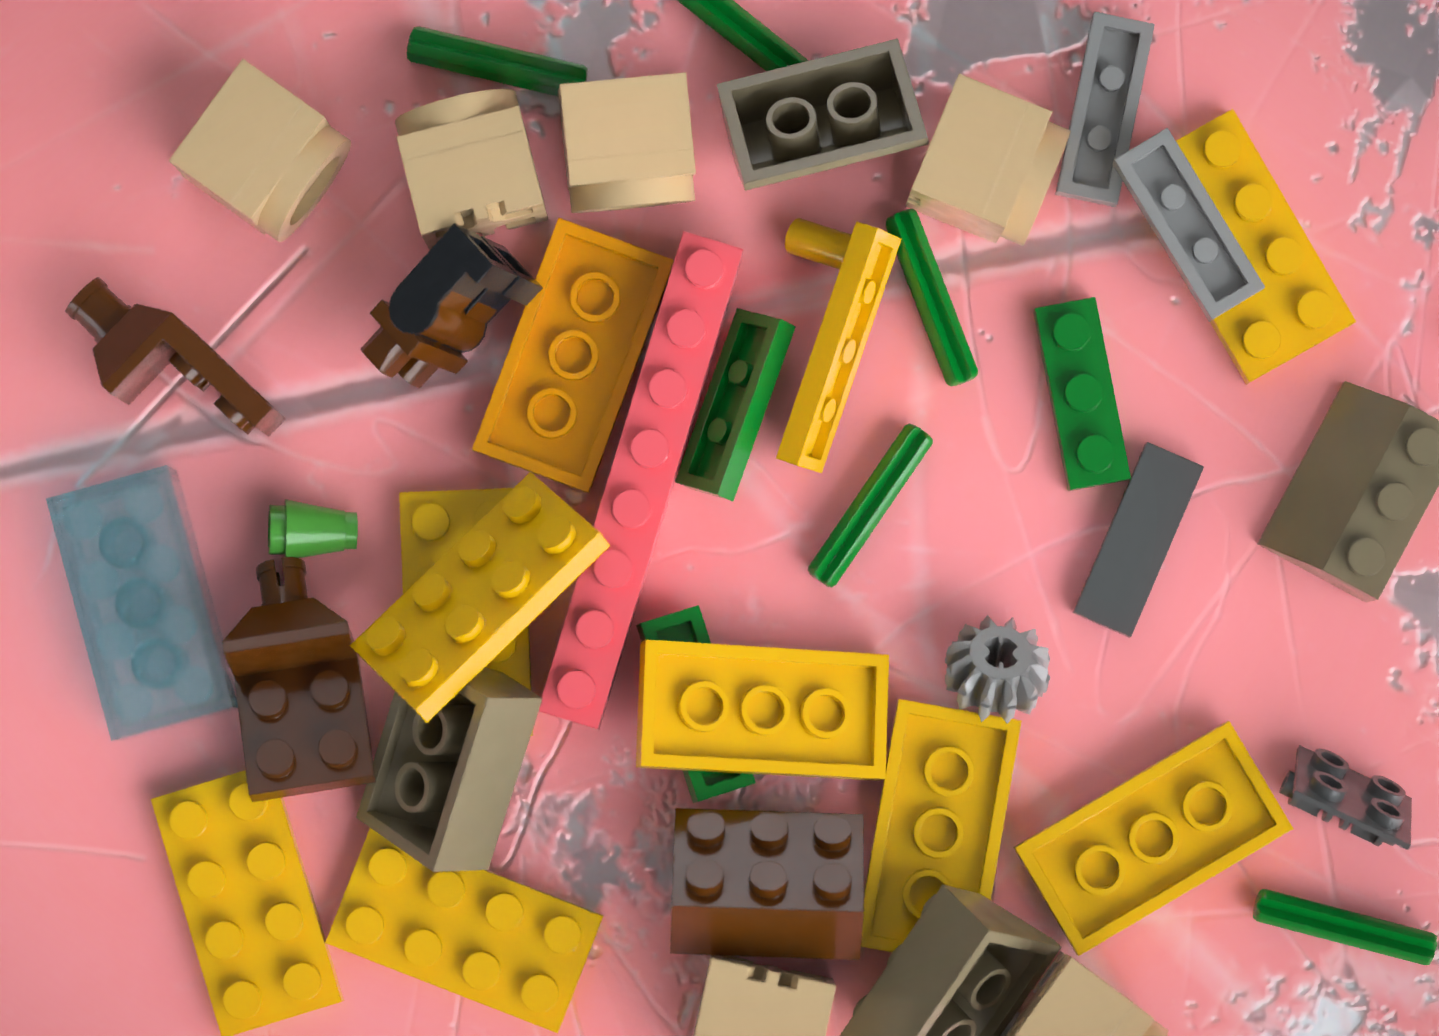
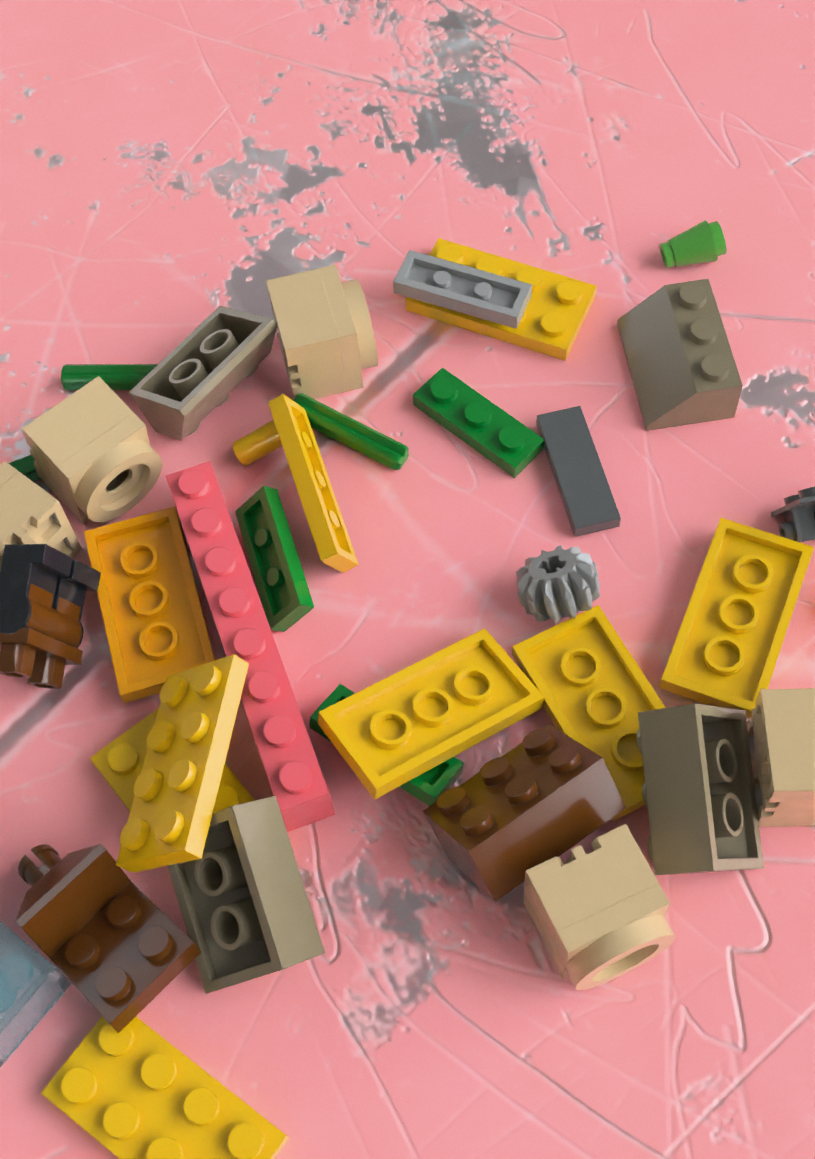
camera: 30 degrees left, 25 degrees down
bright green cone [268,499,358,558] -> none
yellow plate [325,828,604,1033] -> none
green axle [808,423,933,588] -> none
light grey plate [1055,11,1155,207] -> none

